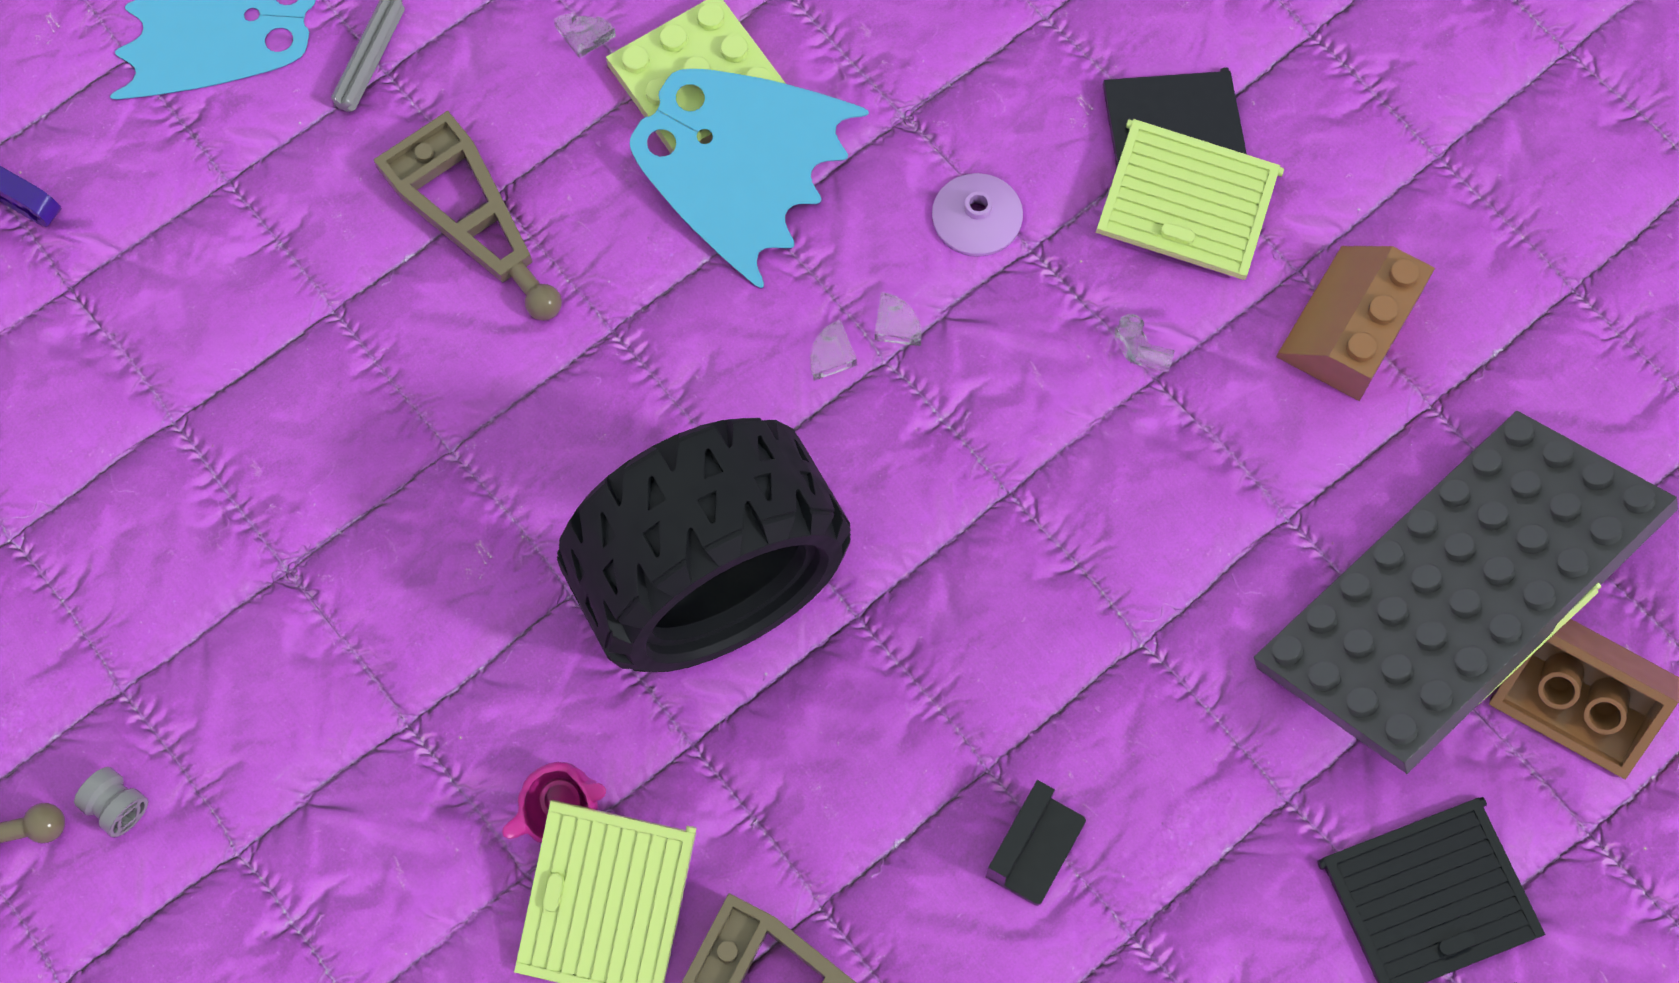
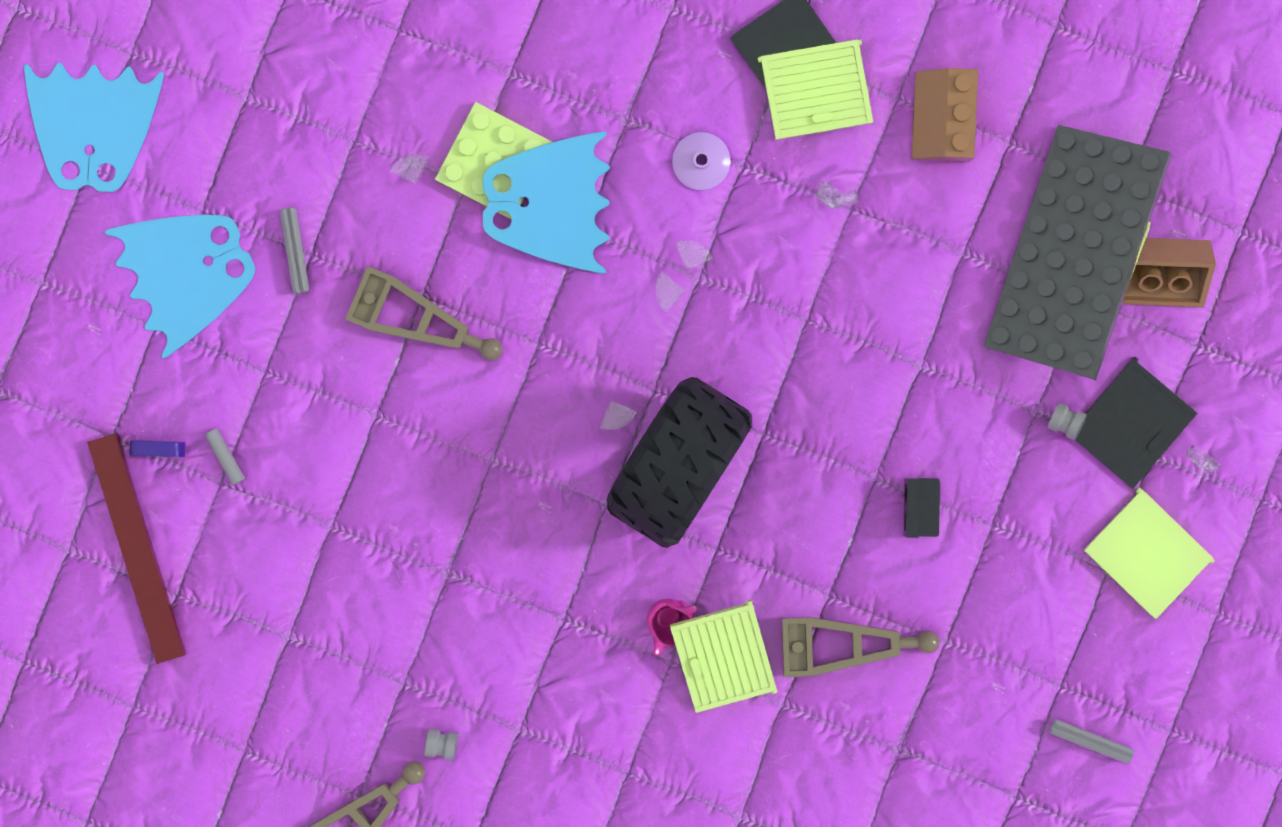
camera: 30 degrees left, 20 degrees up
none -> light grey piece [205,428,245,486]
none -> light grey wheel [1047,402,1087,441]

